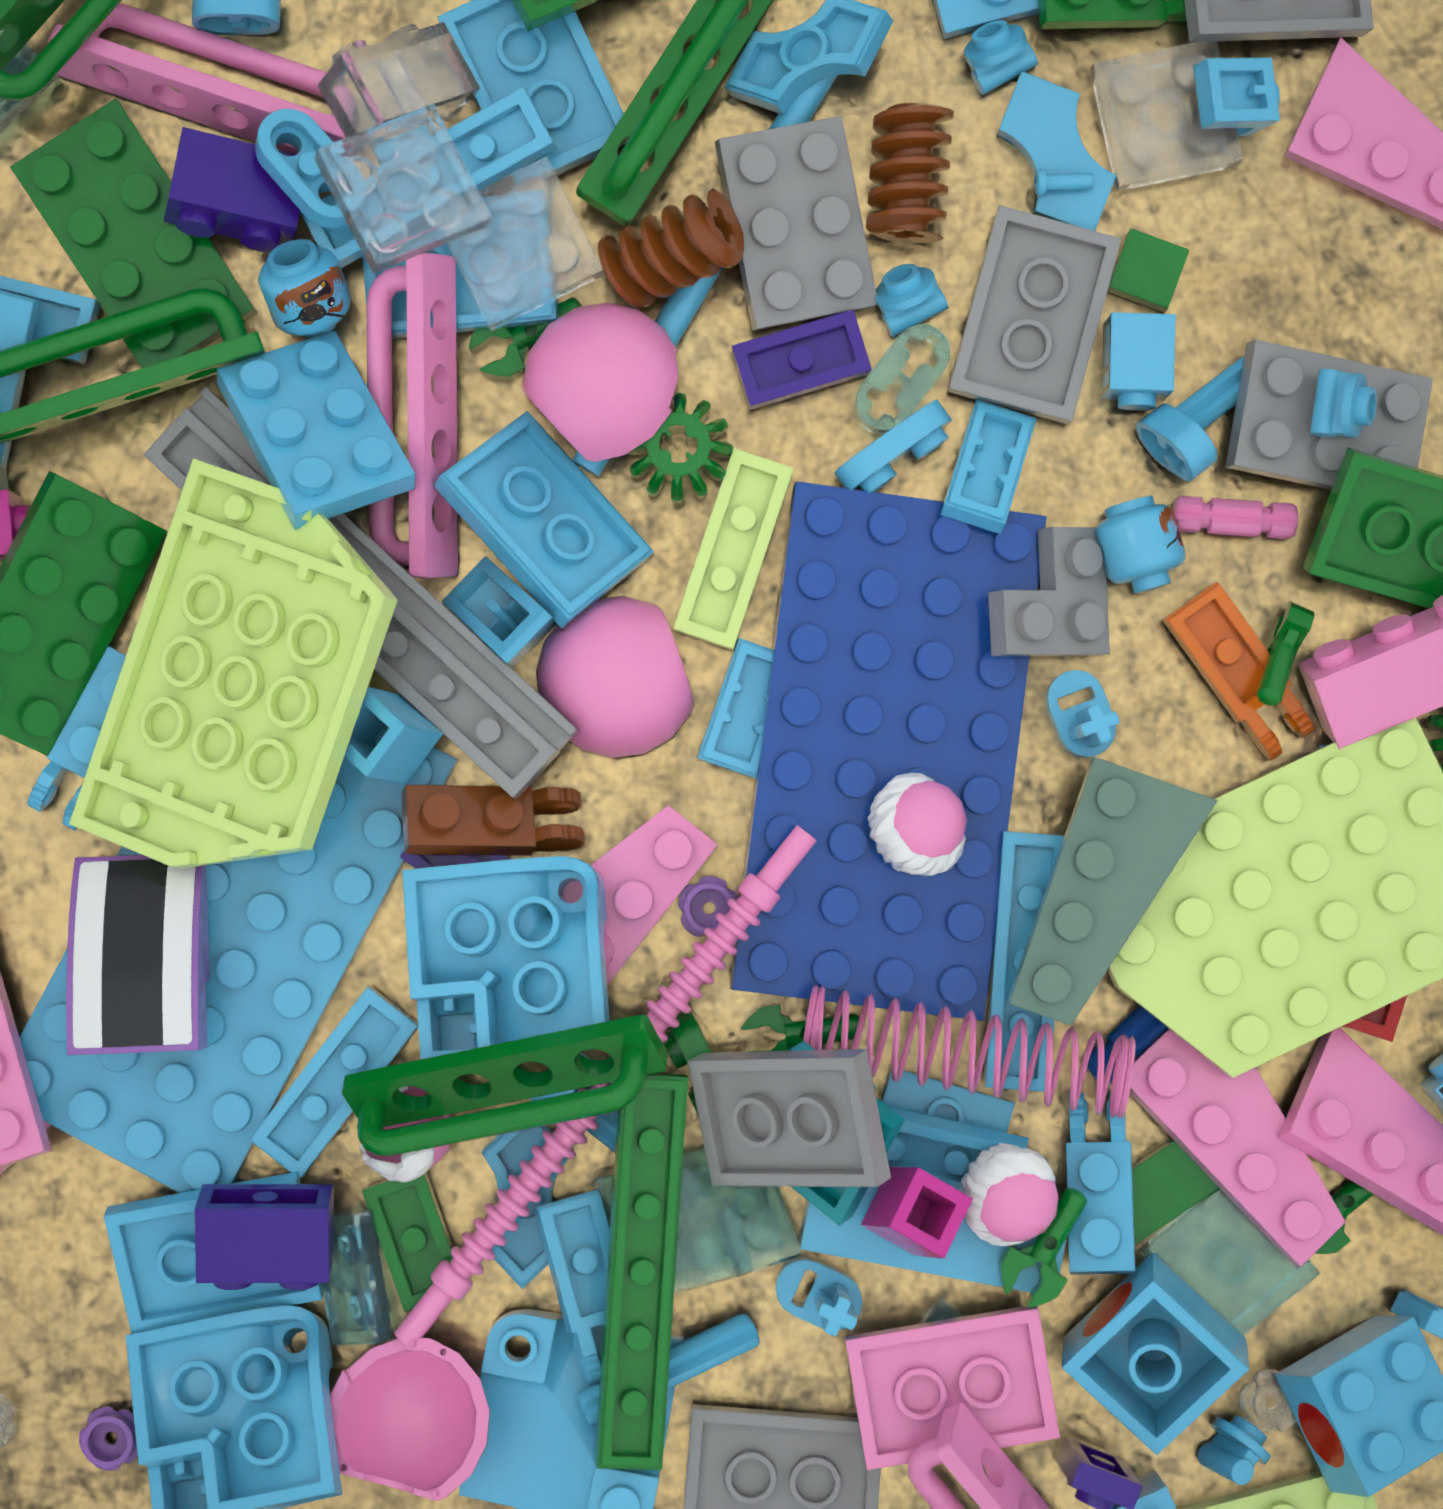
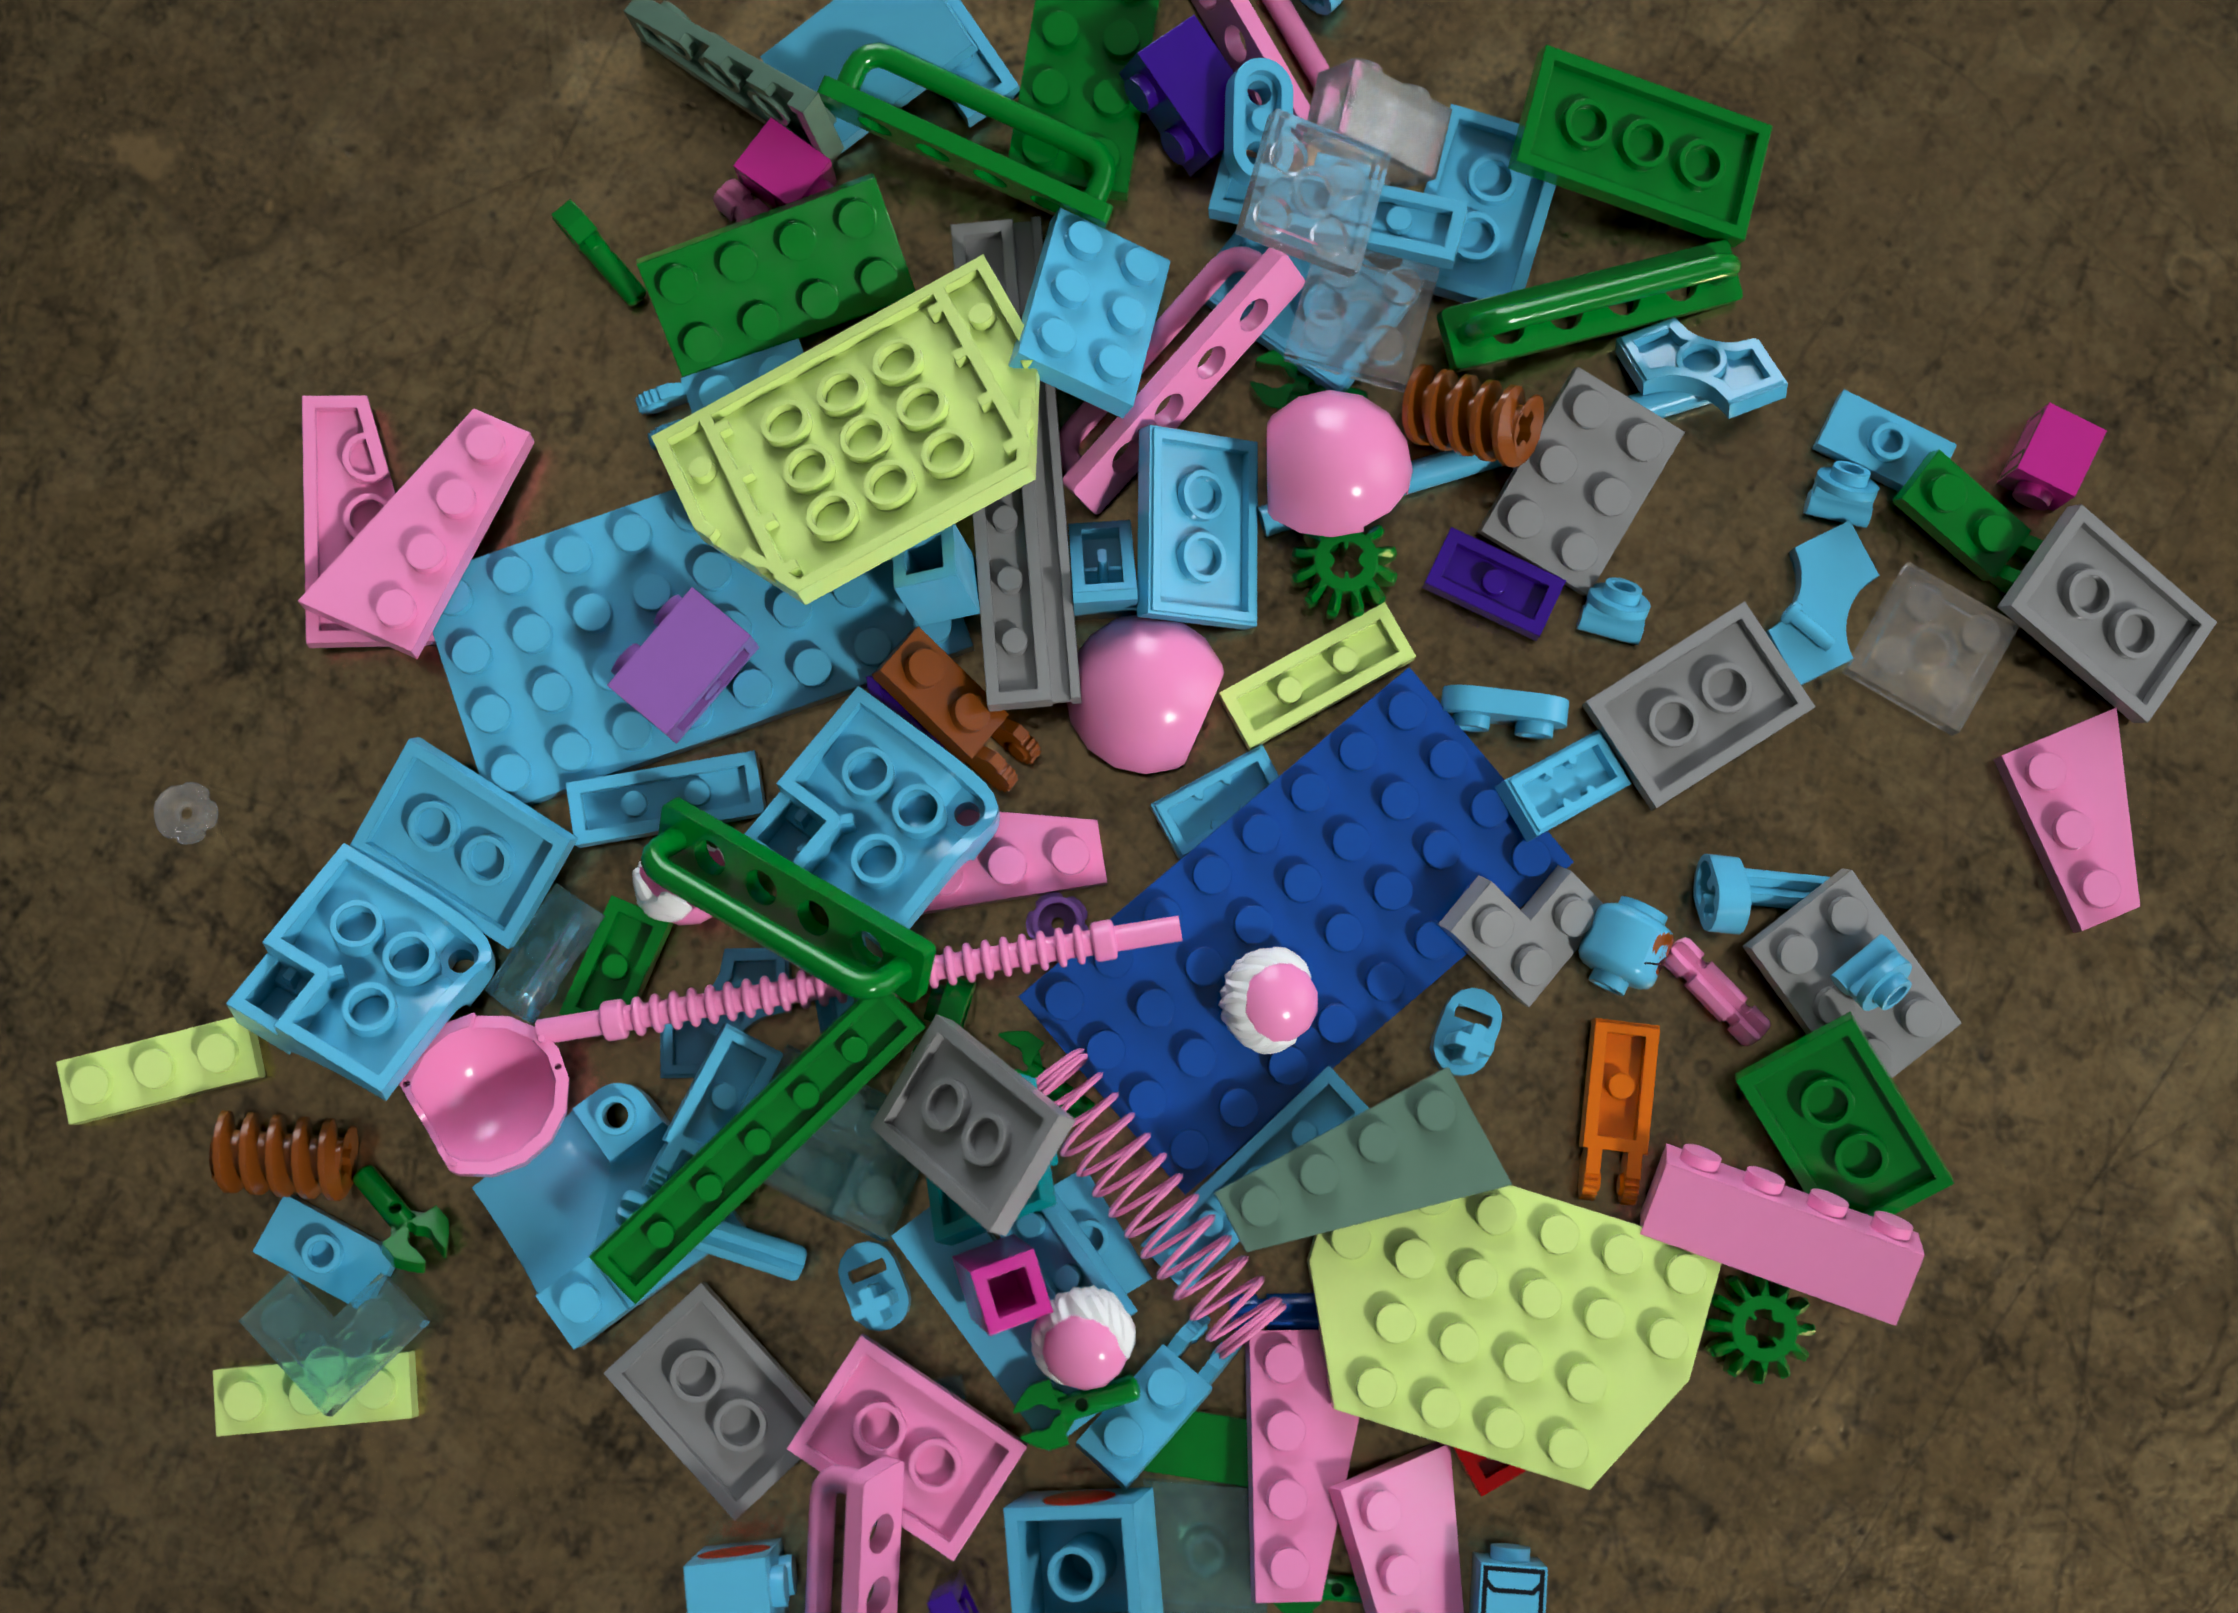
camera: 50 degrees right, 5 degrees down
slope [66,855,210,1055] -> none
medium lavender plate [79,1406,138,1471] -> none
dark purple brick [195,1184,334,1290] -> none
medium azure head [258,239,351,338] -> none
clear light blue beam [854,324,950,435] -> none
dark orange piece [866,103,954,243] -> none
medium azure brick [1101,312,1176,410] -> none
green tile [1107,228,1190,313] -> none
medium azure bracket [1193,58,1280,137] -> none
green bar [1257,601,1314,706] -> none
none -> medium lavender brick [607,587,760,744]

